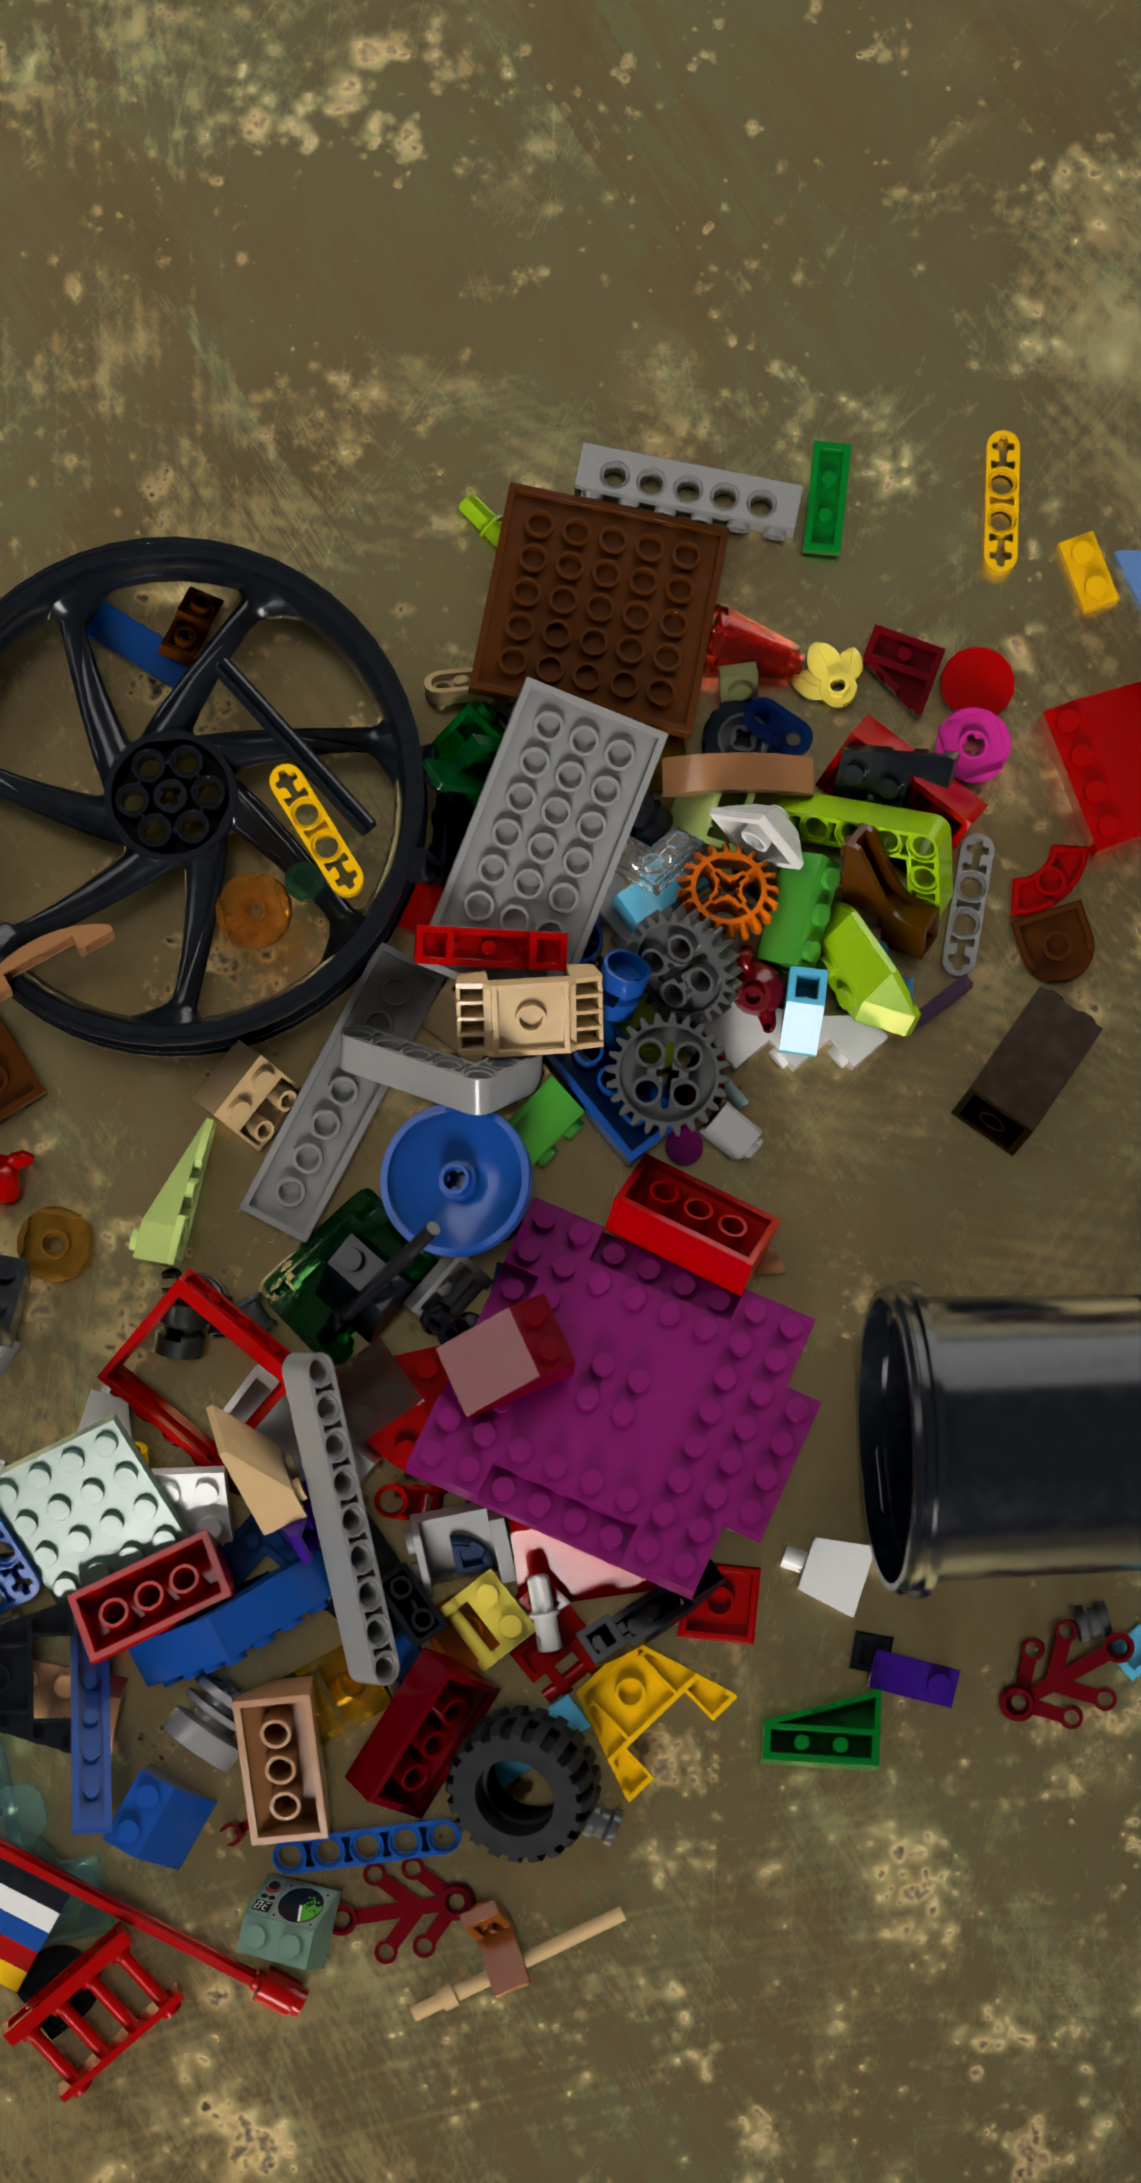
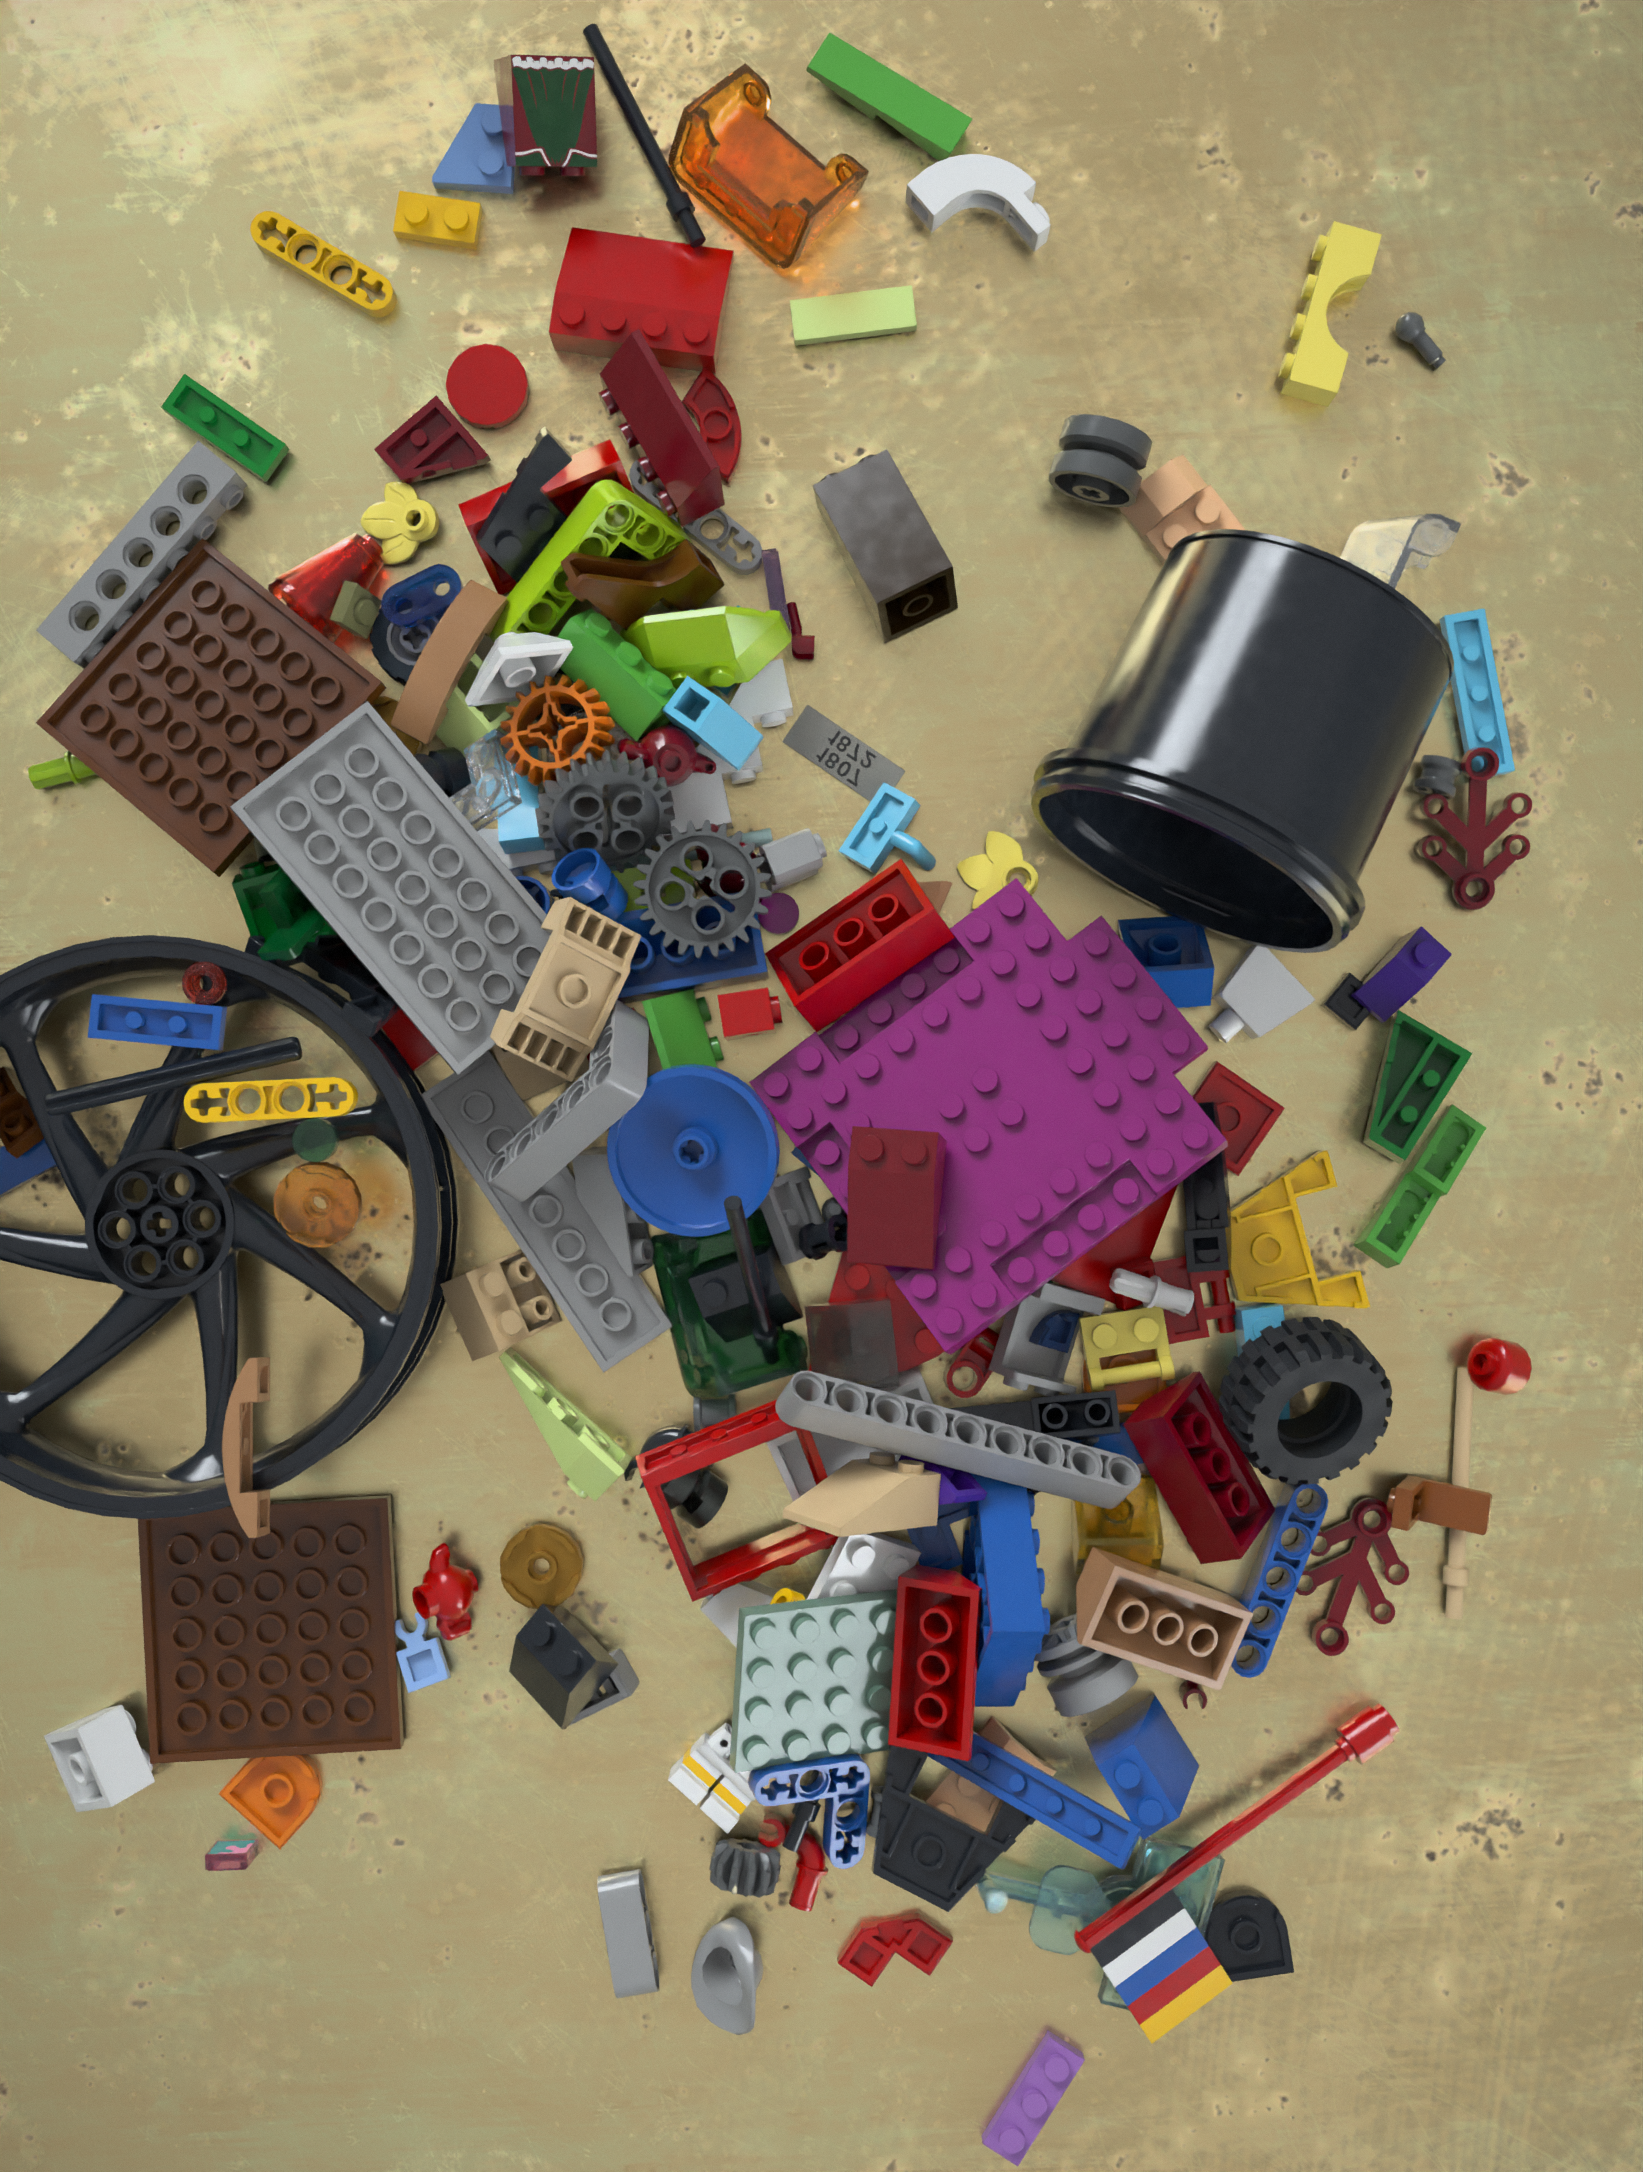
camera: 65 degrees left, 5 degrees up
red fence [2,1920,184,2103] -> none
sand green slope [236,1873,341,1970] -> none
red slope [413,925,568,971] -> none
tan plate [424,667,491,706] -> none
dark grey wheel [581,1800,624,1847] -> none
dark pink plate [935,707,1011,783] -> none
reddish brown tile [1008,899,1095,985] -> none
none -> blue plate [87,994,227,1051]
none -> clear red plate [182,962,227,1005]
none -> light grey slope [572,1146,654,1277]
none -> dark red slope [598,329,725,527]
none -> red brick [717,987,783,1041]
none -> clear smoke sticker [782,705,905,802]
none -> dark red hand [786,602,815,660]
none -> medium azure plate [838,782,936,875]
none -> light yellow plate [957,831,1039,910]
none -> blue slope [1118,916,1215,1008]
none -> bright green slope [1353,1104,1486,1268]
none -> red head [1467,1337,1532,1395]

